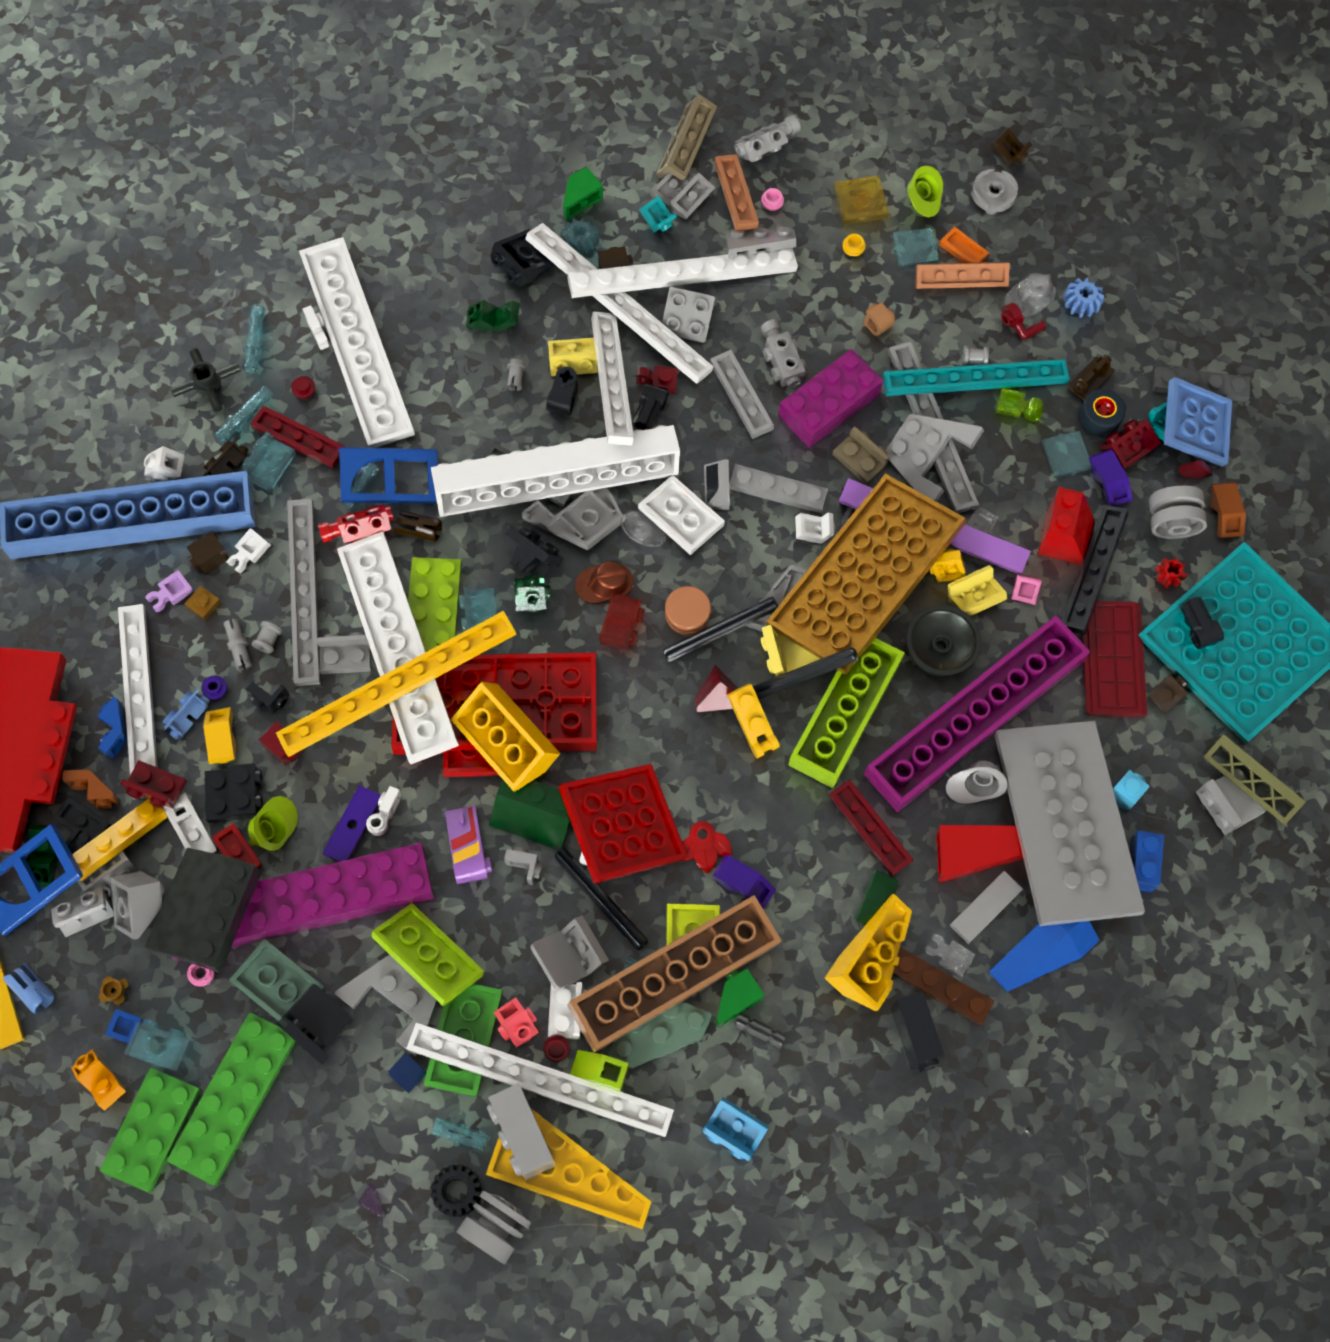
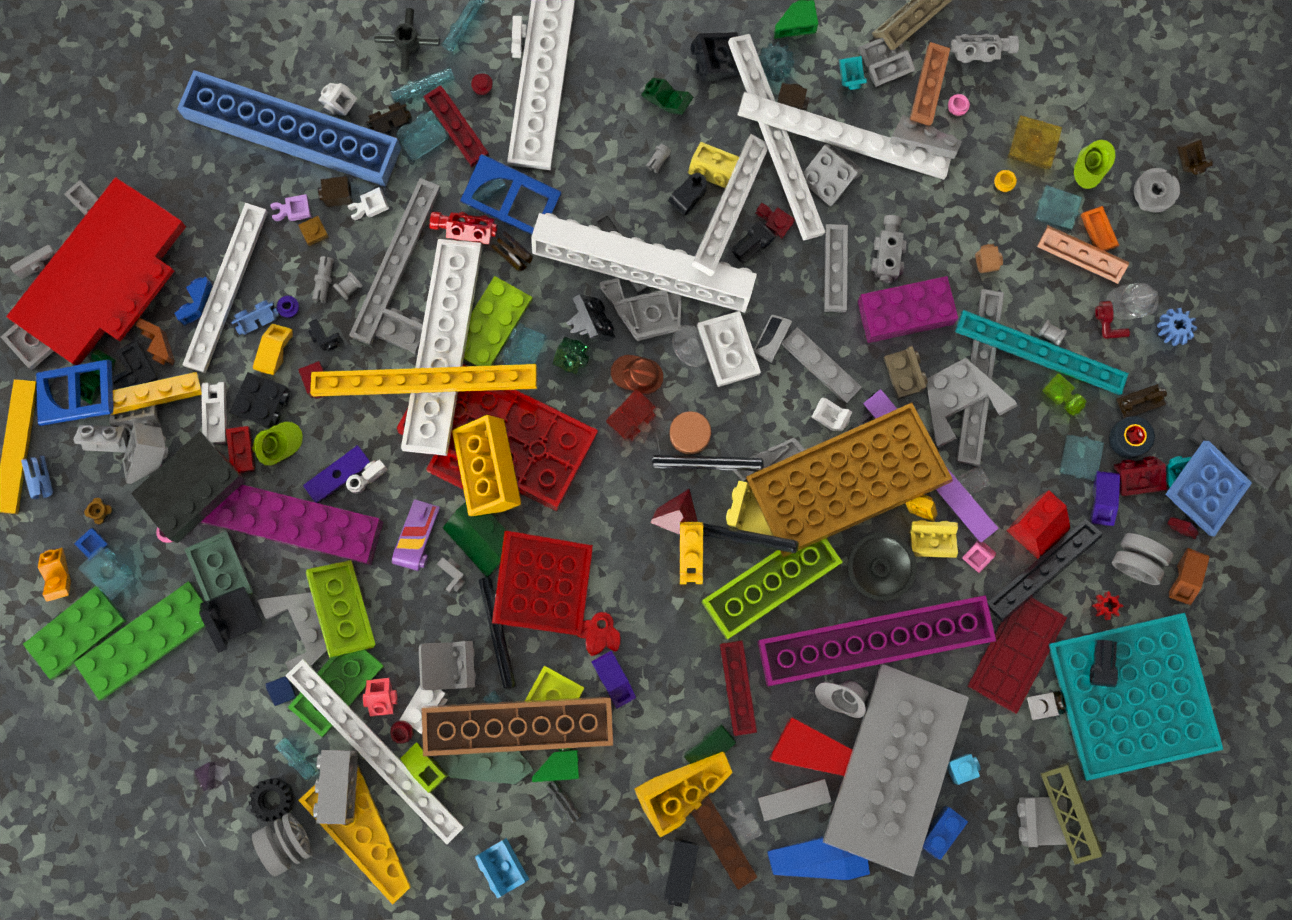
camera: 30 degrees right, 10 degrees up
dark red bracket [120,760,187,809] -> none

